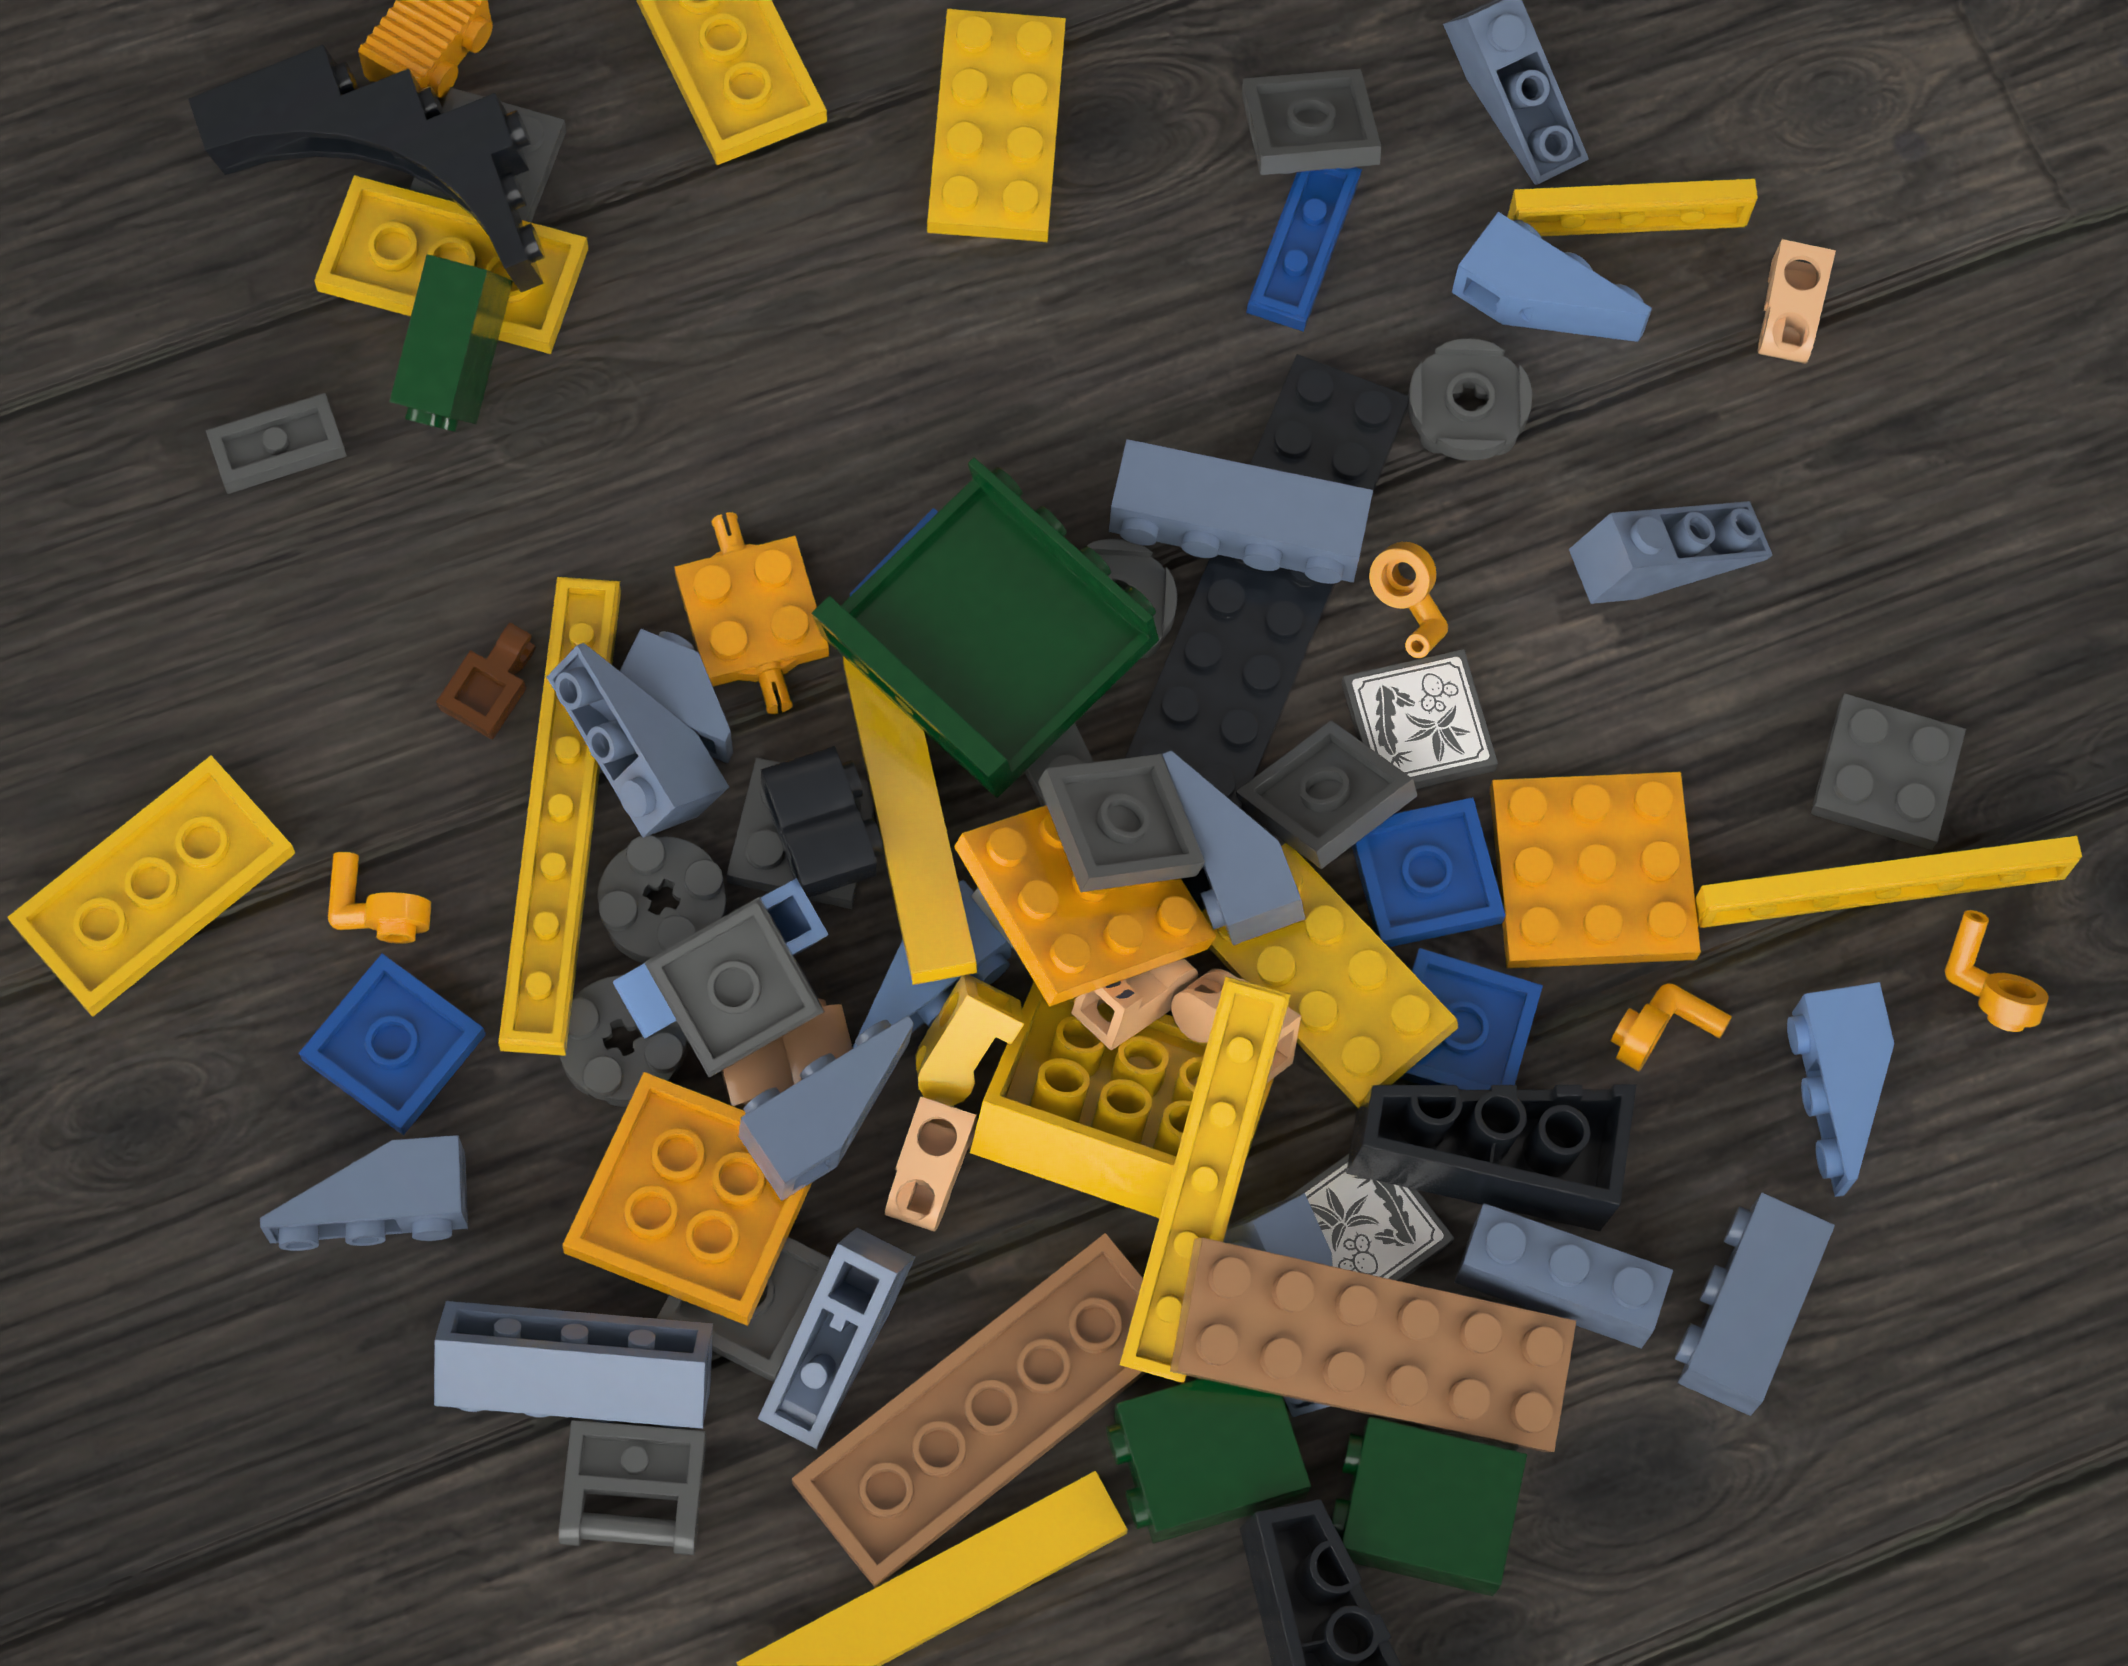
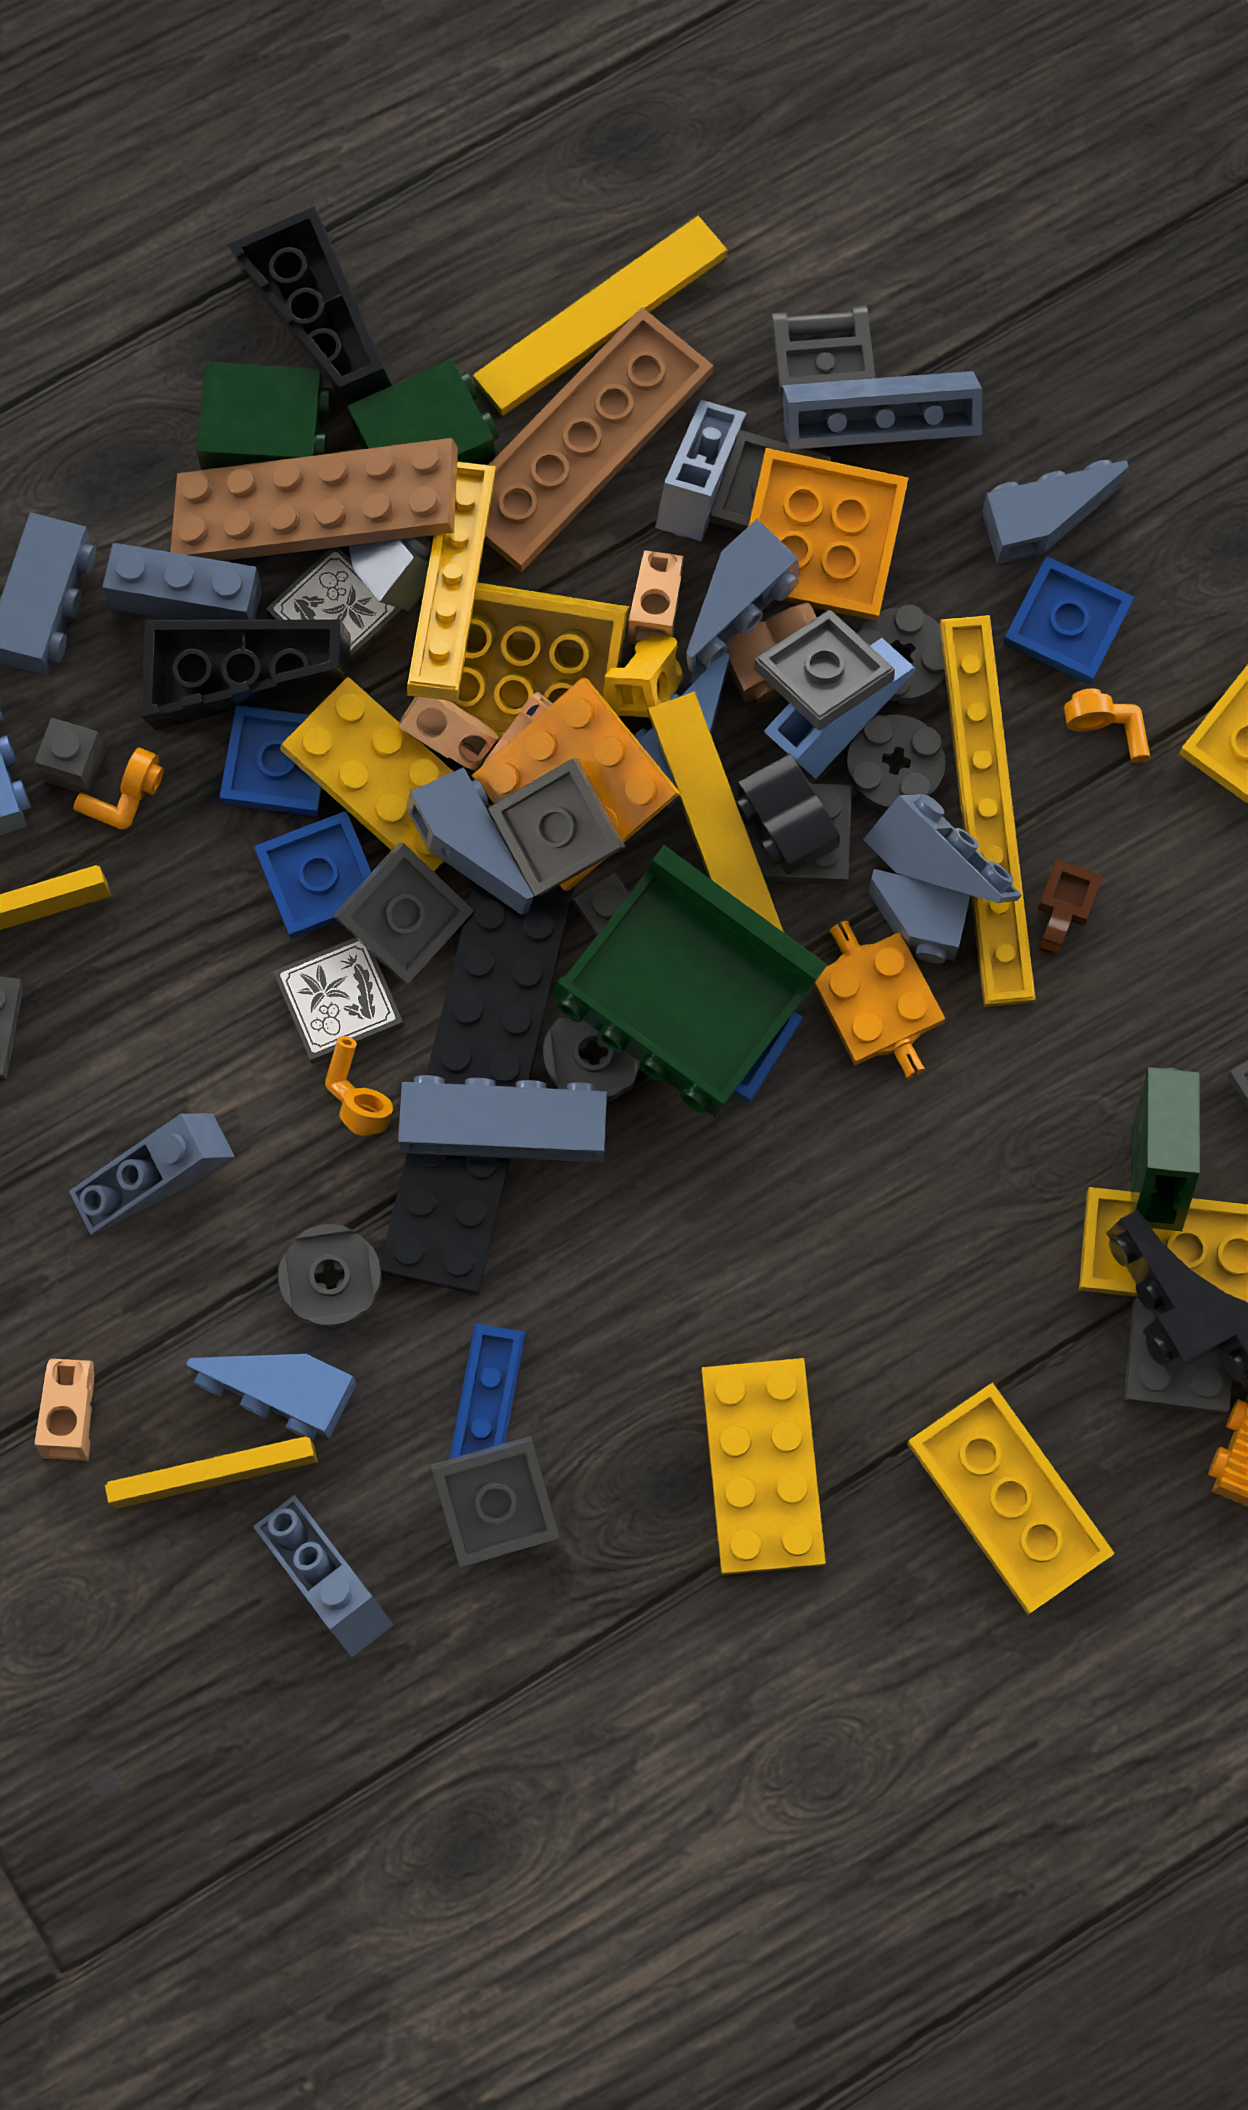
camera: 175 degrees right, 5 degrees up
light orange plate [1490,772,1701,969] -> none
none -> dark grey brick [34,717,107,795]

